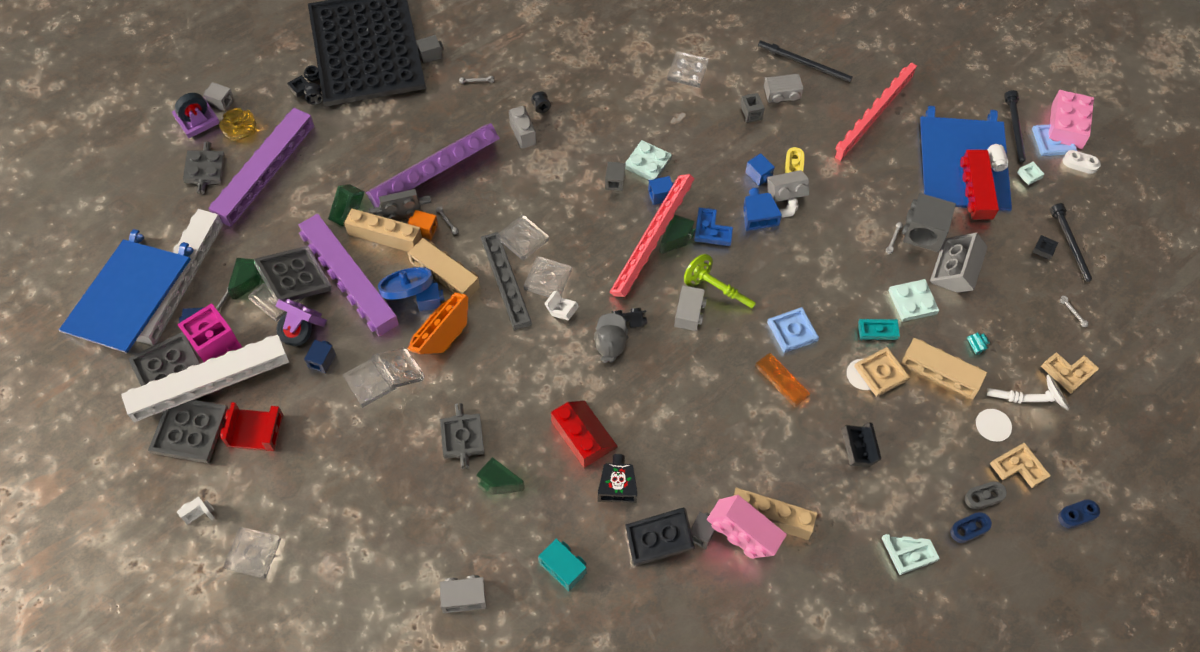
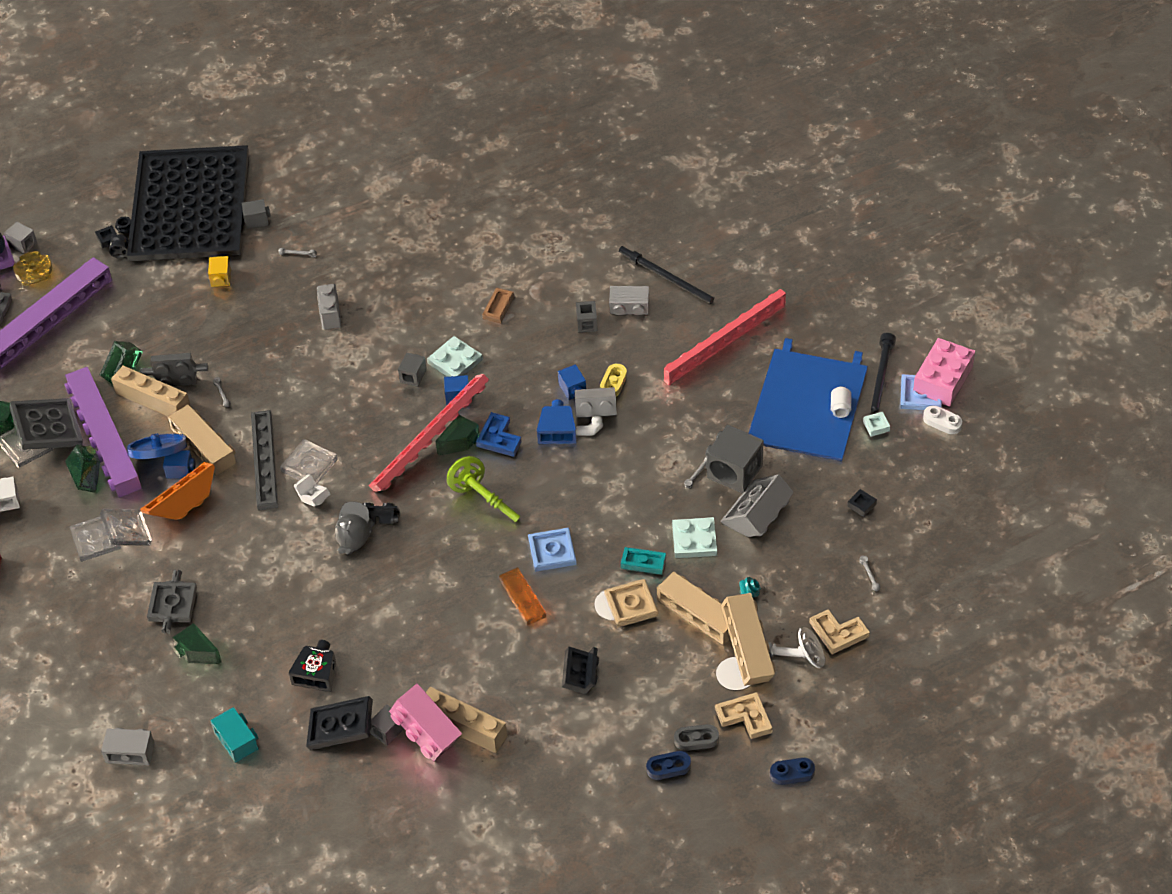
camera: 15 degrees right, 10 degrees down
plate [276,299,327,346] -> none
dark blue brick [304,340,336,374] -> none
medium lavender brick [365,123,500,208] -> none
orange brick [408,210,438,240] -> none
clear plate [497,215,549,260] -> none
black wheel [531,91,551,113] -> none
red slope [551,400,618,468] -> none
clear plate [667,51,709,88] -> none
light grey brick [674,285,707,331] -> none
light aqua wing [882,534,940,575] -> none
red brick [960,150,999,220] -> none
black piece [1050,203,1092,282] -> none
none -> clear green slope [65,444,100,493]
none -> yellow brick [208,256,231,287]
none -> medium nougat tile [482,288,514,324]
none -> tan brick [721,593,775,686]

